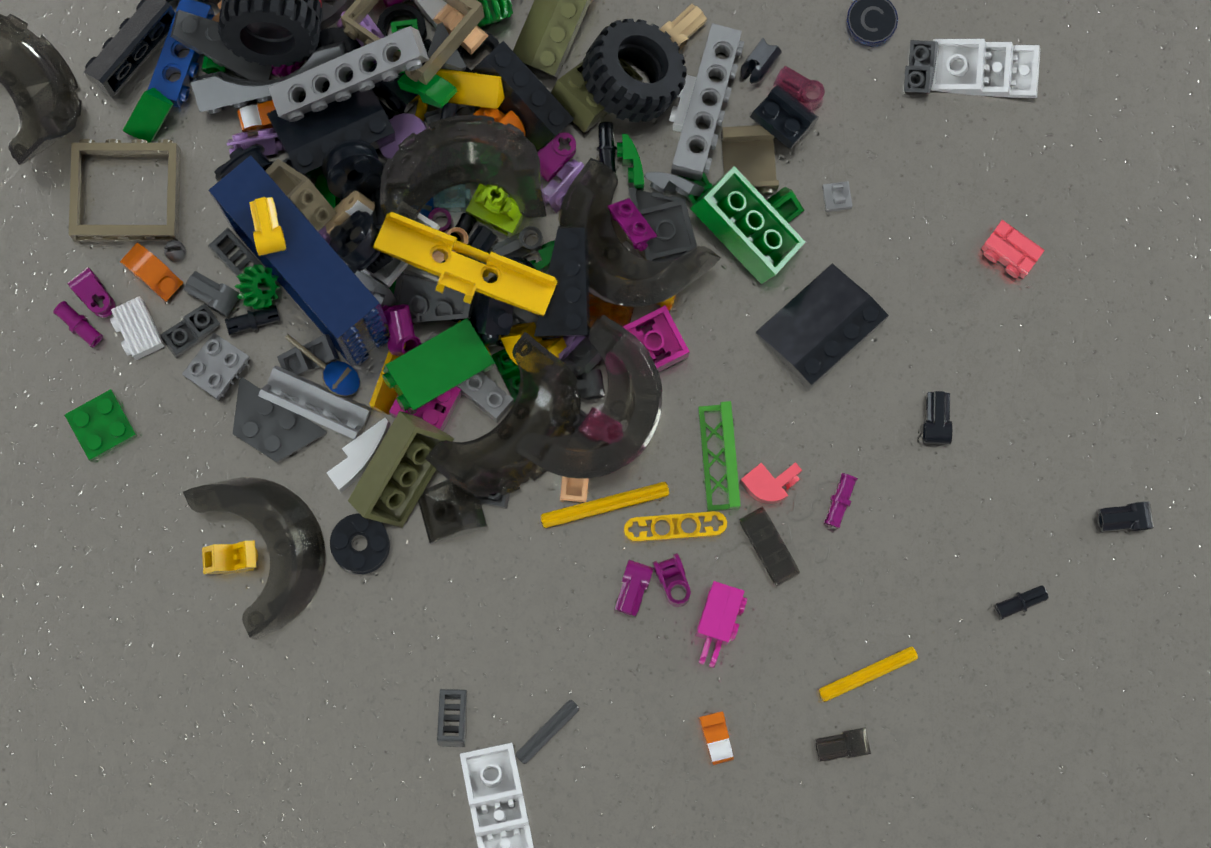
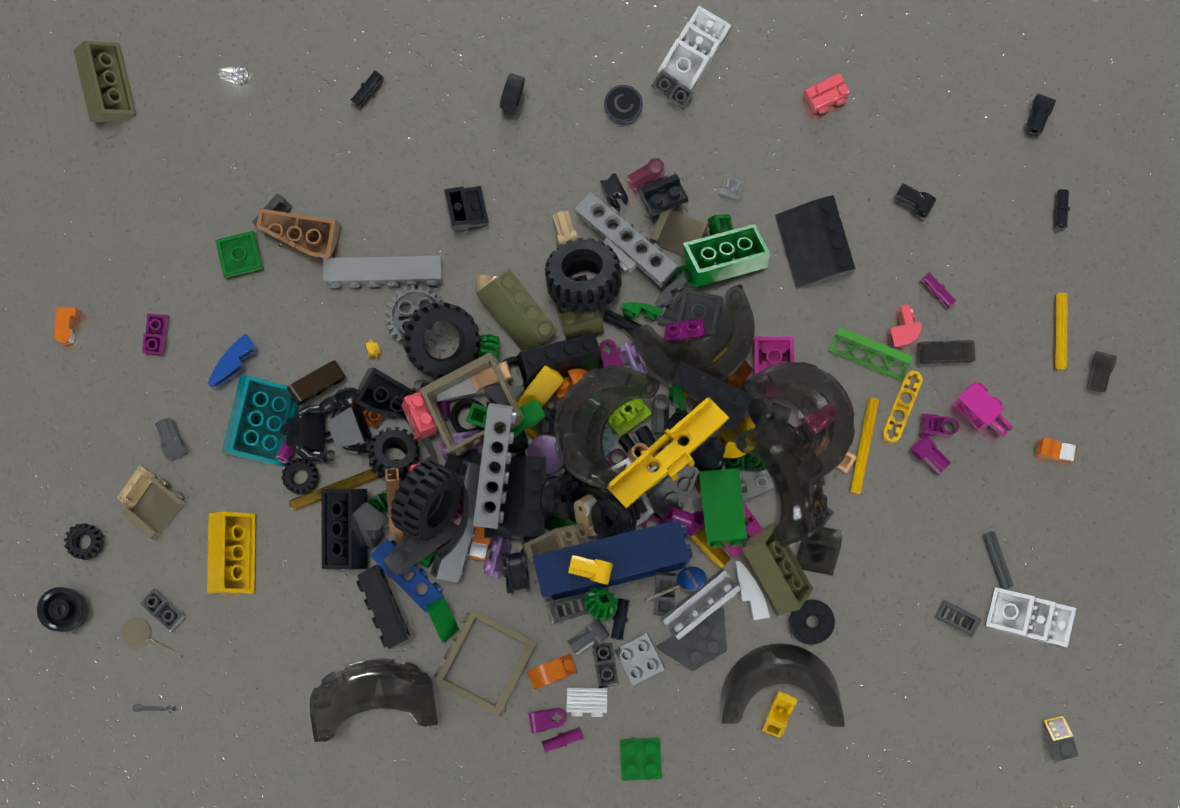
camera: 55 degrees left, 0 degrees up
light grey hinge [164,240,186,262] -> none
dark grey slope [355,270,397,308] -> none

